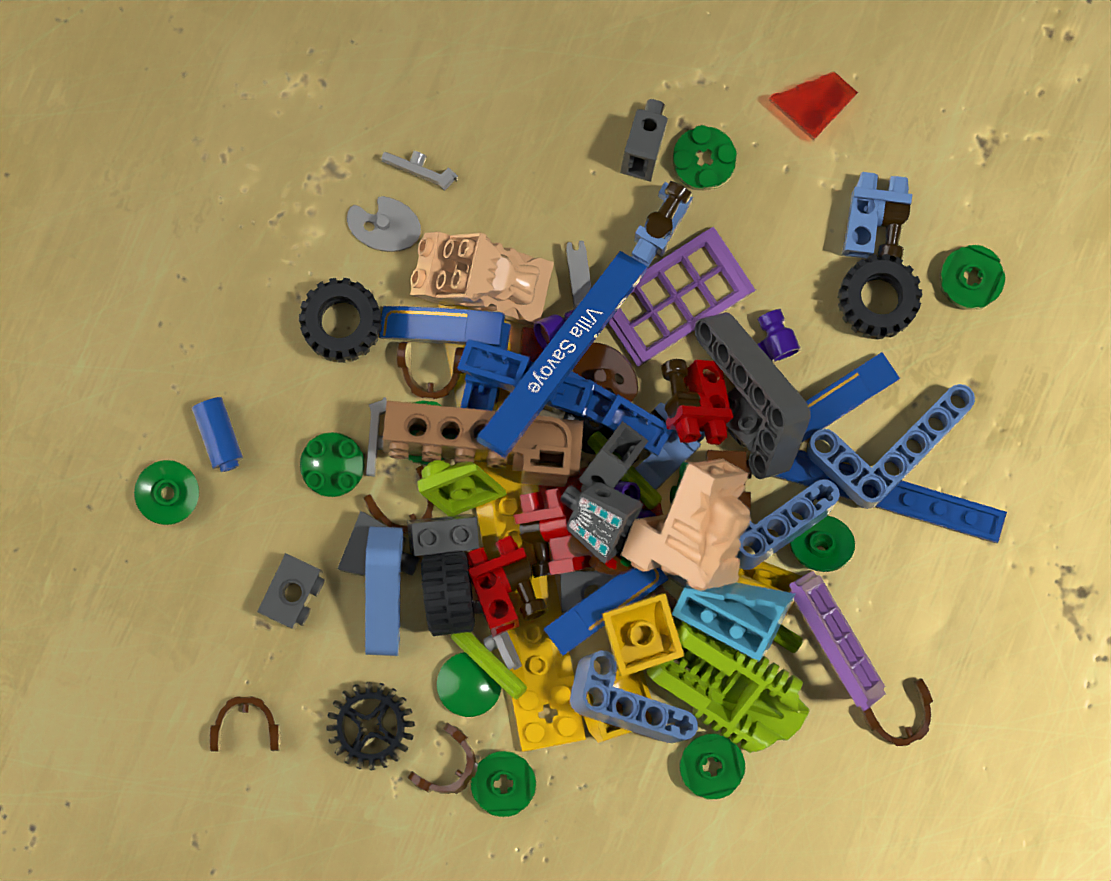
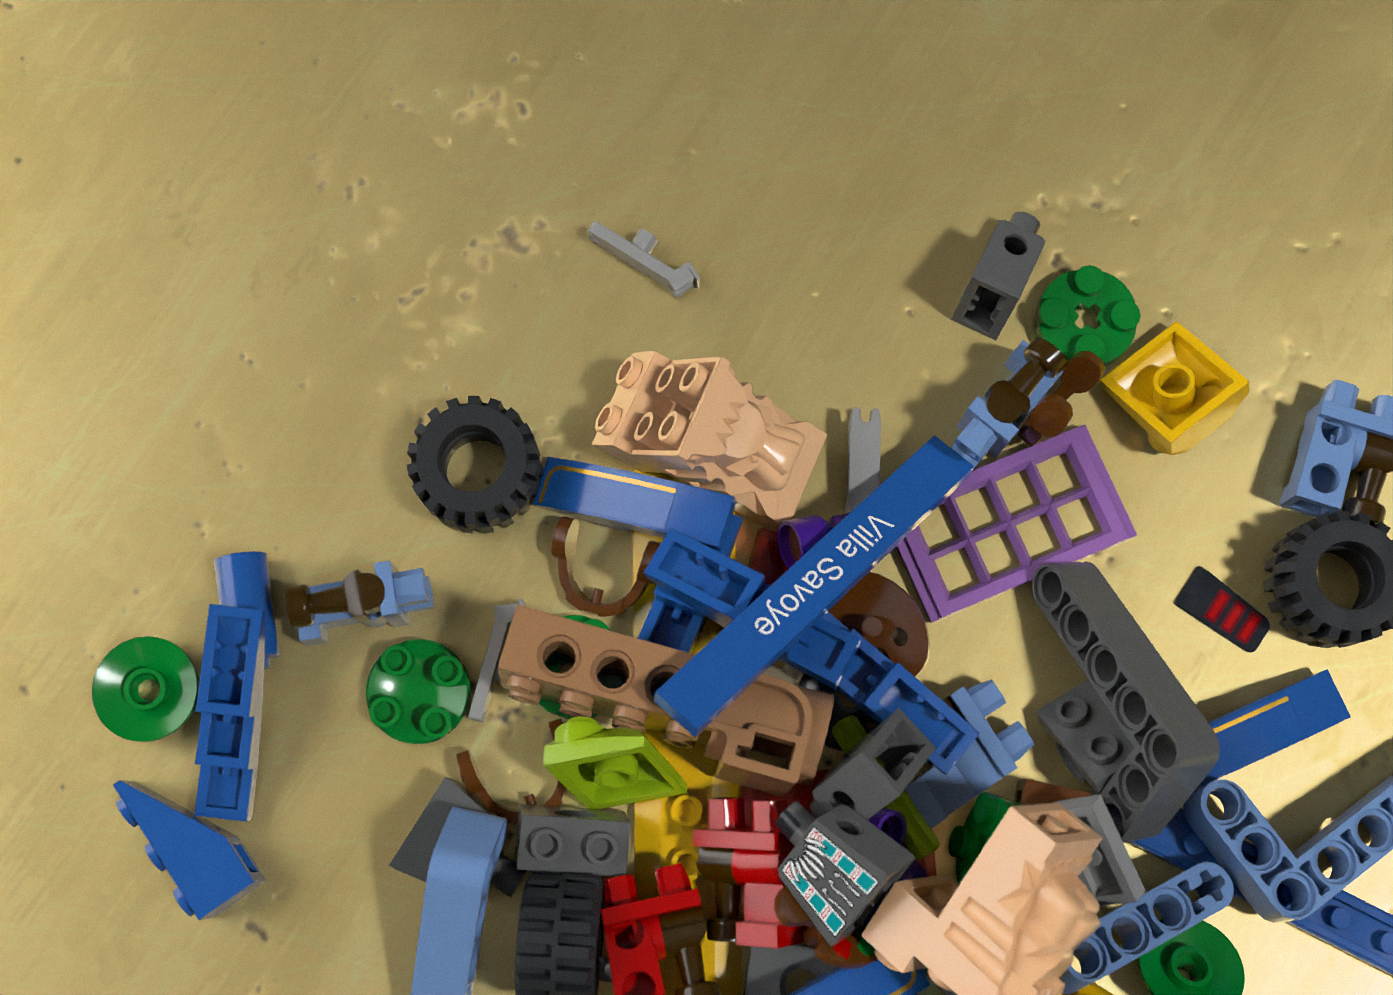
camera: 10 degrees right, 5 degrees down
dark grey brick [257,553,325,630] -> none
light grey piece [347,196,421,252] -> none
red hips [661,359,733,445] -> none
dark purple piece [757,309,801,362] -> none
clear red wing [769,71,858,141] -> none
none -> blue slope [113,780,267,920]
none -> blue slope [194,604,265,822]
none -> hips [285,561,435,646]
none -> reddish brown piece [1017,351,1104,447]
none -> light grey plate [1054,794,1145,906]
none -> yellow slope [1100,321,1250,455]
none -> black sticker [1175,566,1270,653]

